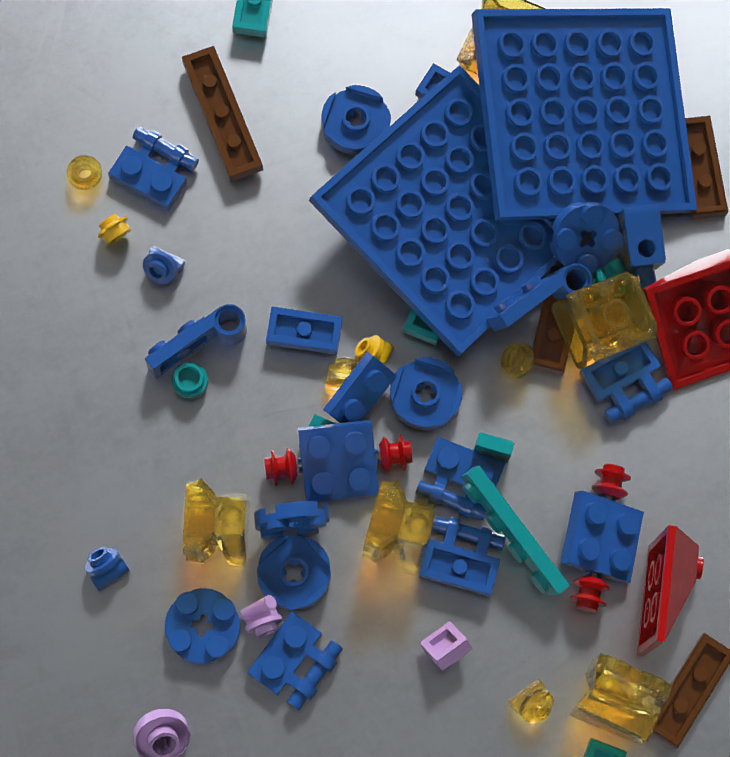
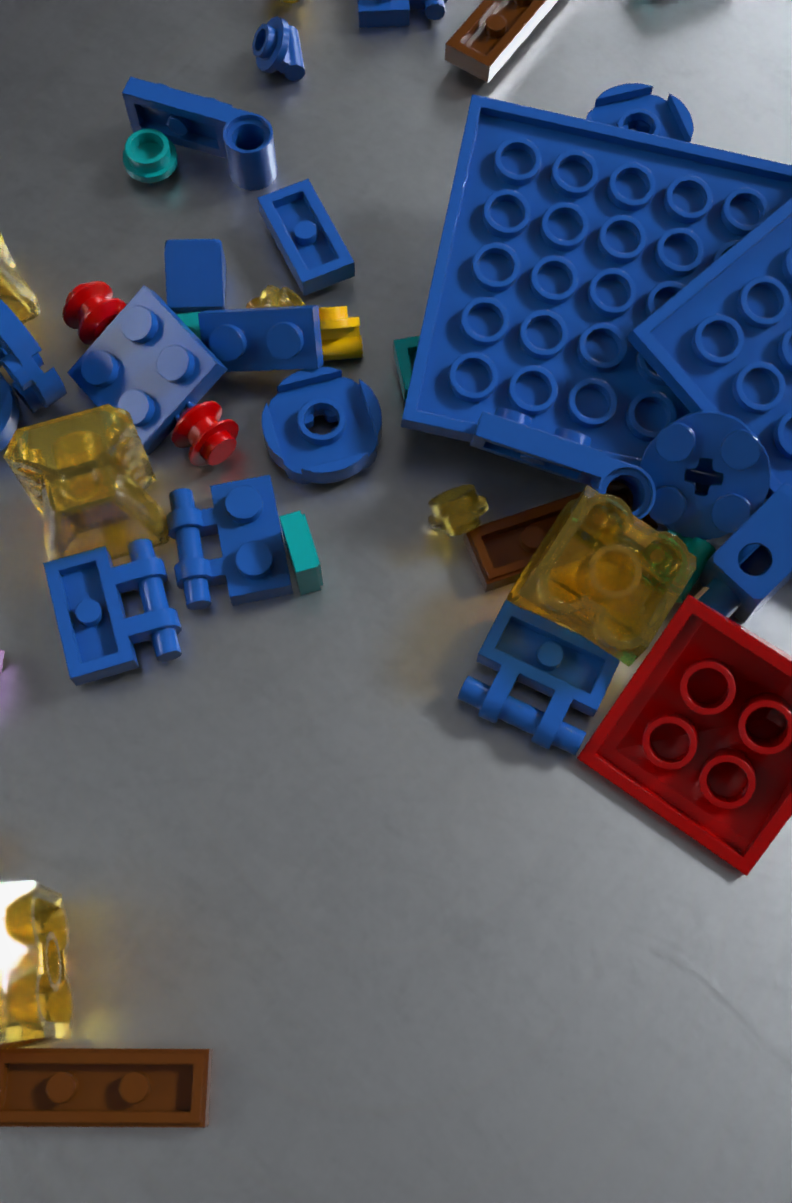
camera: 60 degrees right, 5 degrees down
teal plate [461,465,570,595] -> none
blue plate [560,464,644,613] -> none
red slope [637,525,704,656] -> none
none -> blue slope [164,239,226,312]

